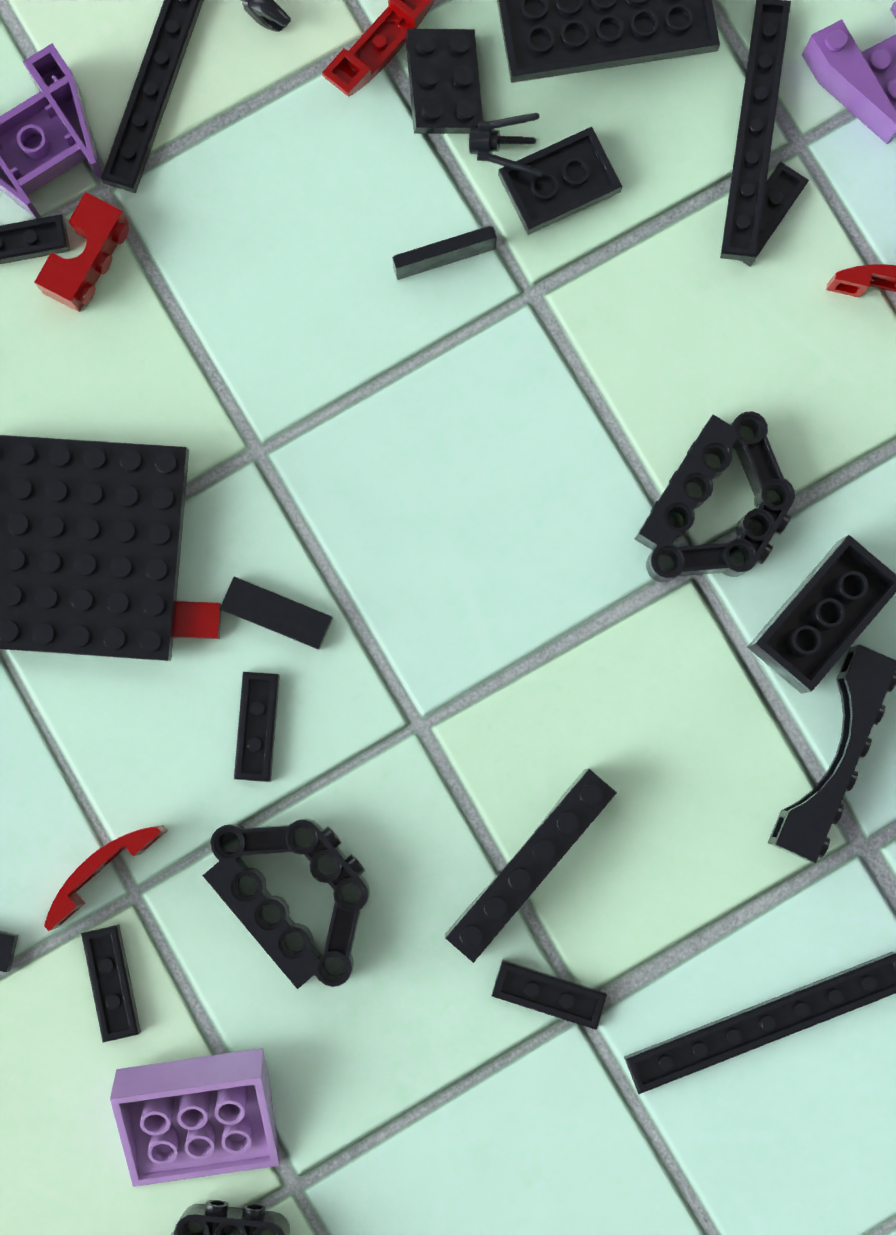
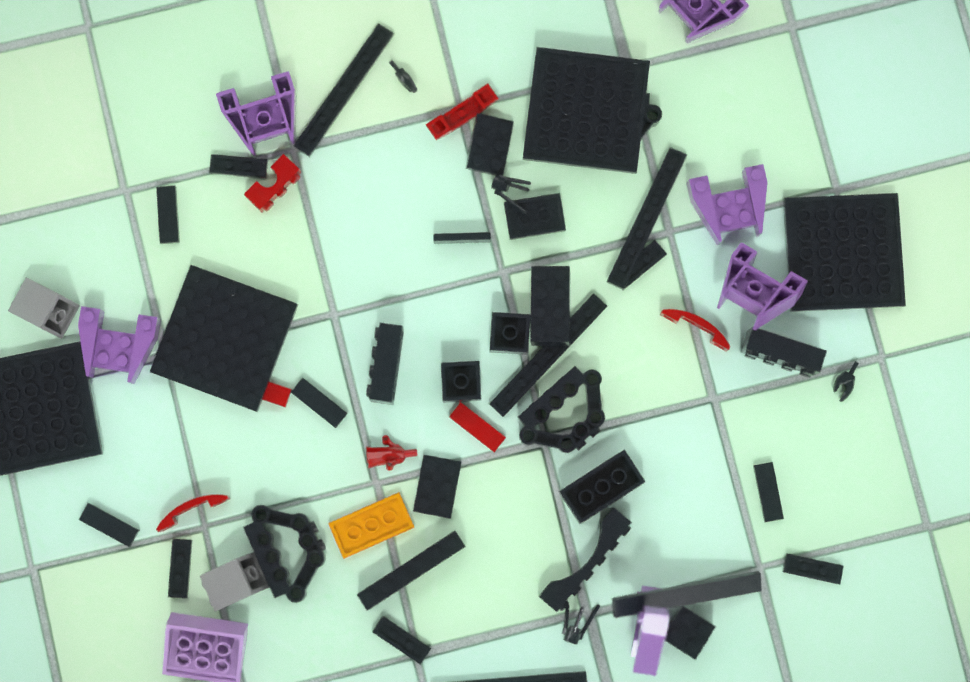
camera: 15 degrees right, 0 degrees up
black tile [234,672,280,782] -> none
none -> light grey slope [200,552,270,611]
none -> light orange tile [328,492,415,559]
none -> black brick [366,323,404,405]
none -> red piece [366,435,418,471]
none -> black plate [413,455,462,519]
none -> black brick [441,361,481,403]
none -> red tile [449,402,506,453]
none -> black tile [489,293,607,417]
none -> black brick [489,312,531,355]
none -> black brick [530,266,571,346]
none -> black plant [562,604,600,645]

